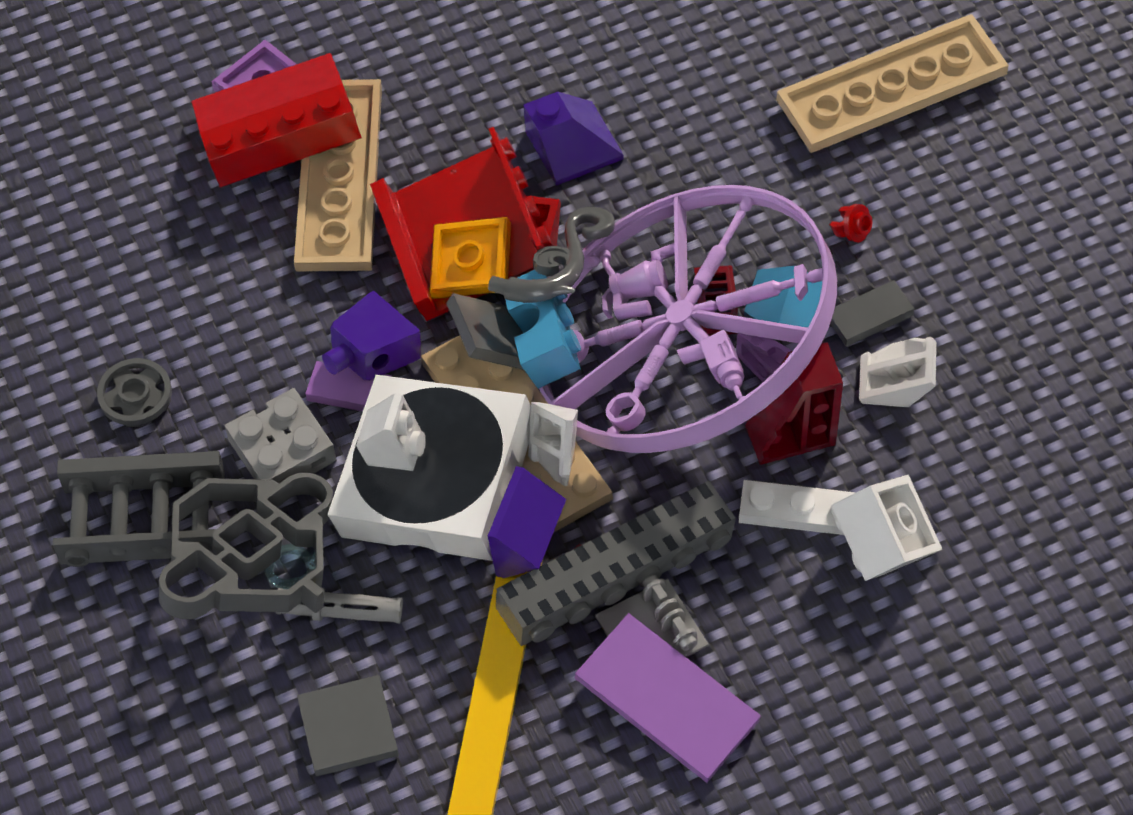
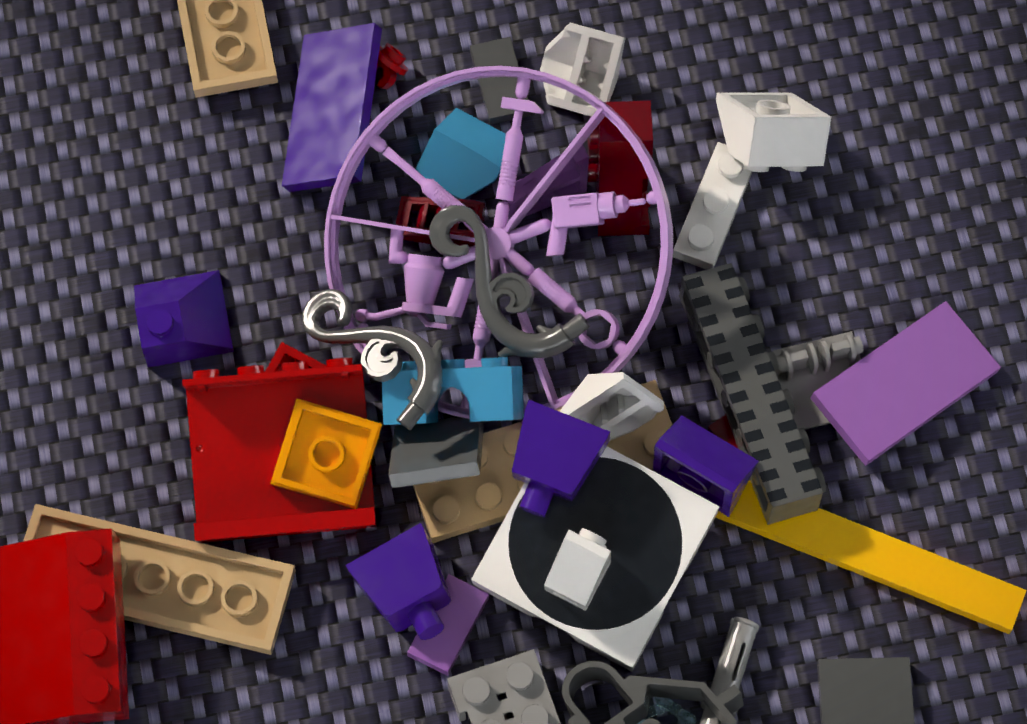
camera: 80 degrees left, 10 degrees up
none -> dark purple tile [282,23,382,192]
none -> dark grey plant [429,205,590,359]
none -> dark purple torso [512,400,610,517]

